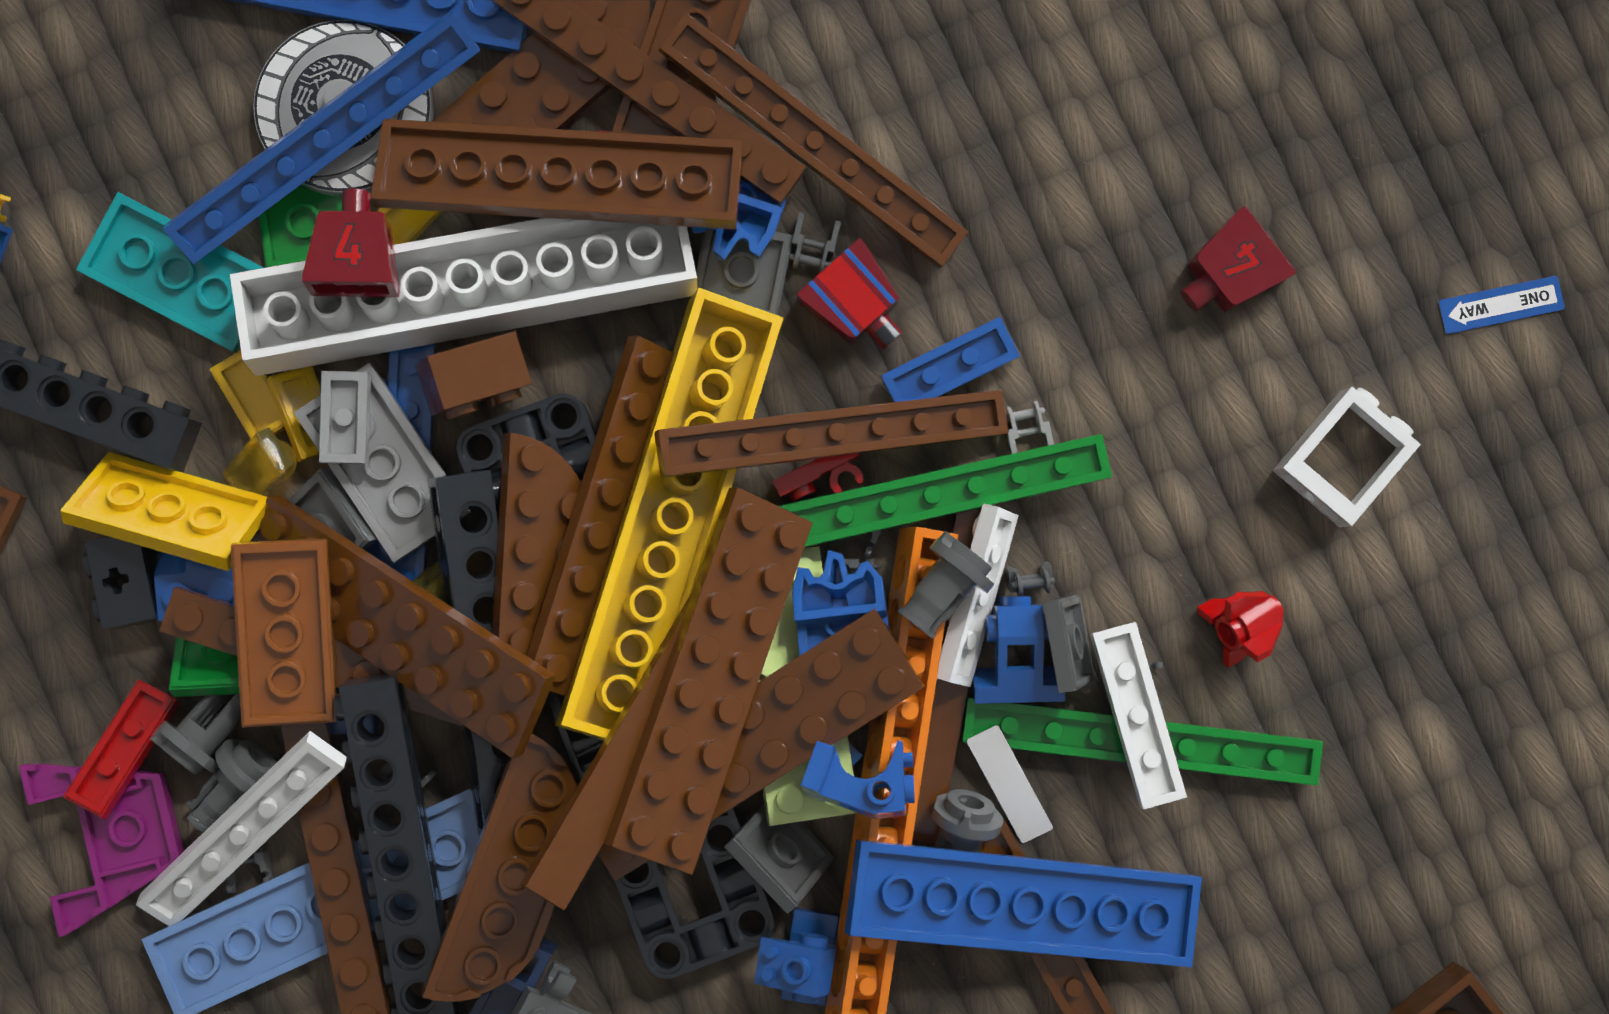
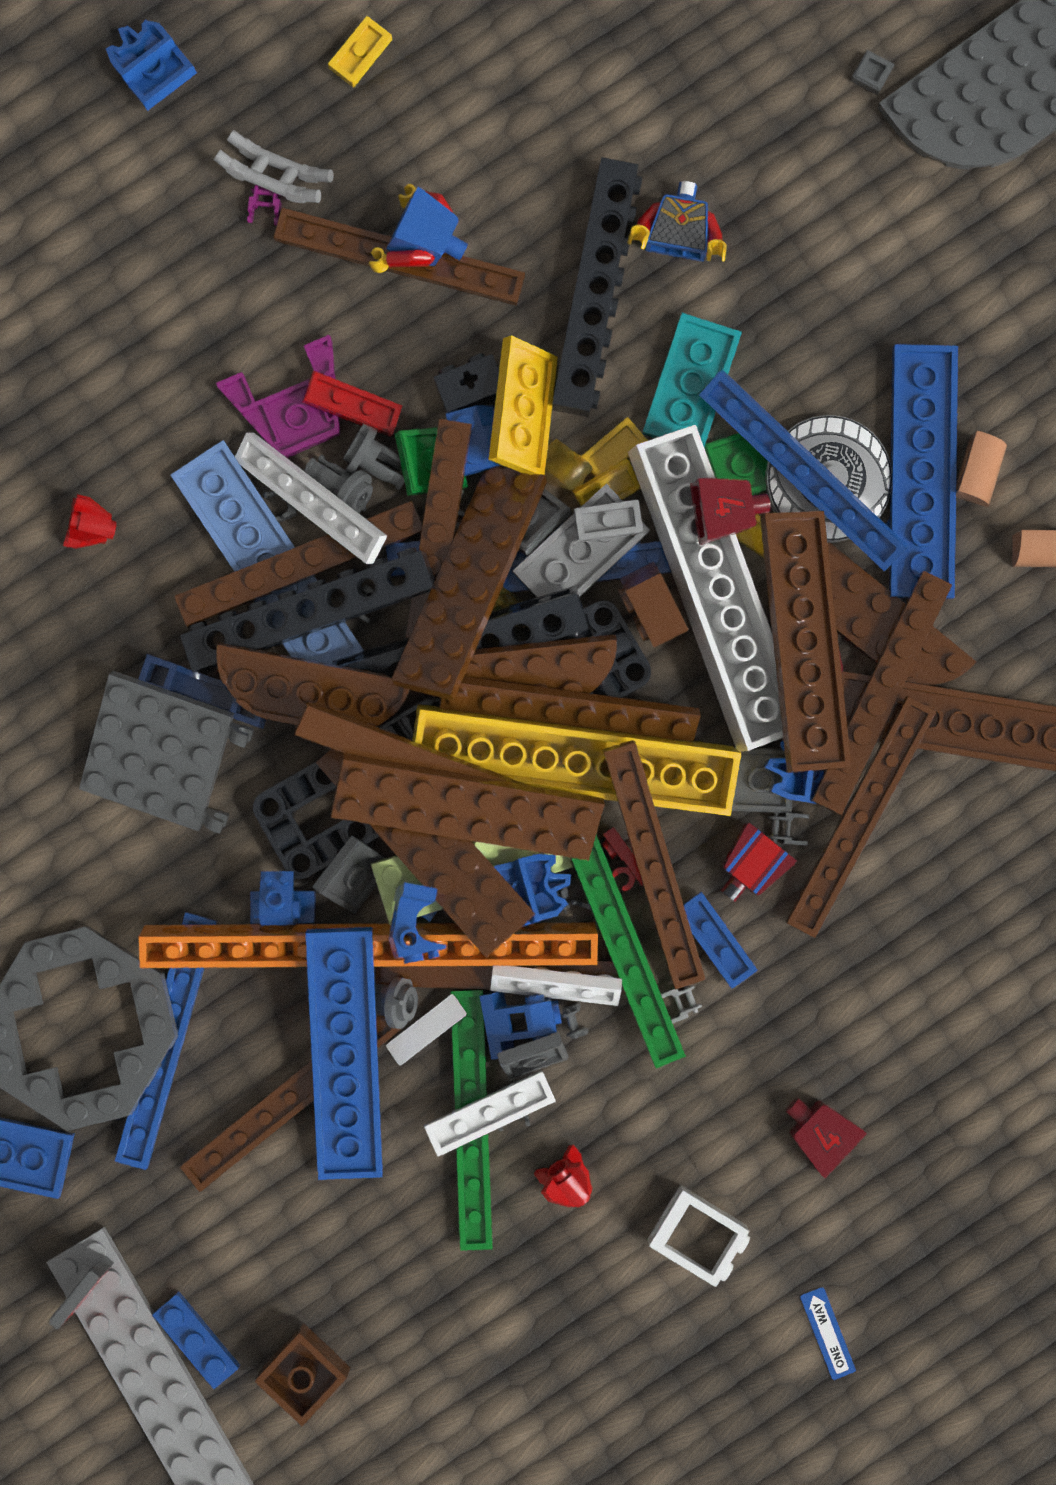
camera: 90 degrees right, 0 degrees up
dark orange tile [231,538,338,727] -> none
dark grey piece [898,531,994,639] -> none

